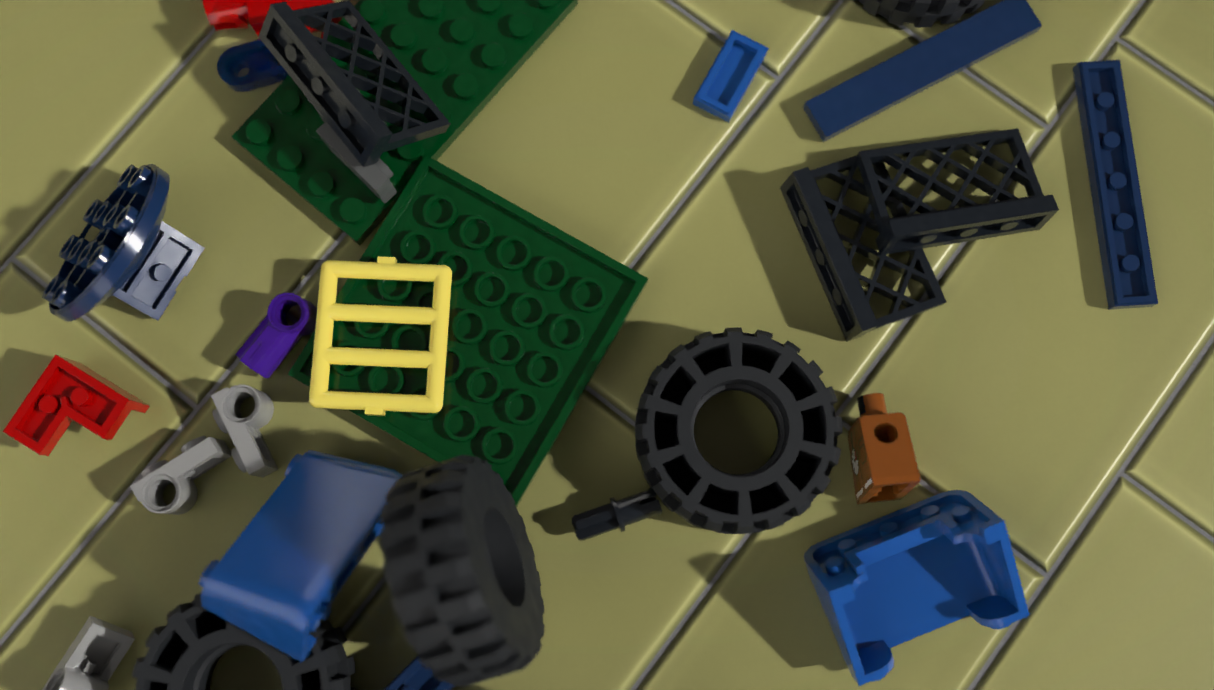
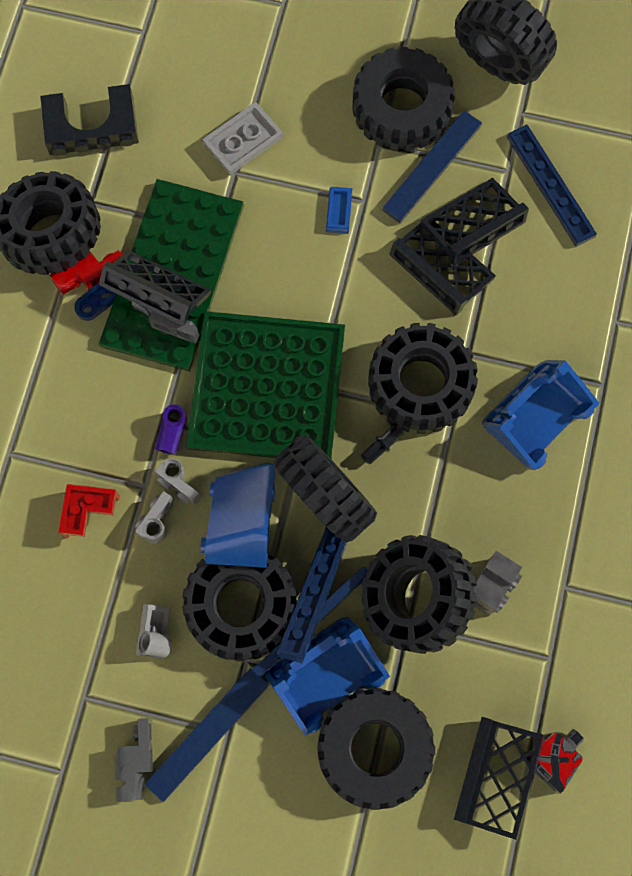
camera: 25 degrees left, 5 degrees down
dark blue bracket [42,164,205,322] -> none
light yellow bar [309,256,452,416] -> none
dark orange torso [848,393,921,504] -> none

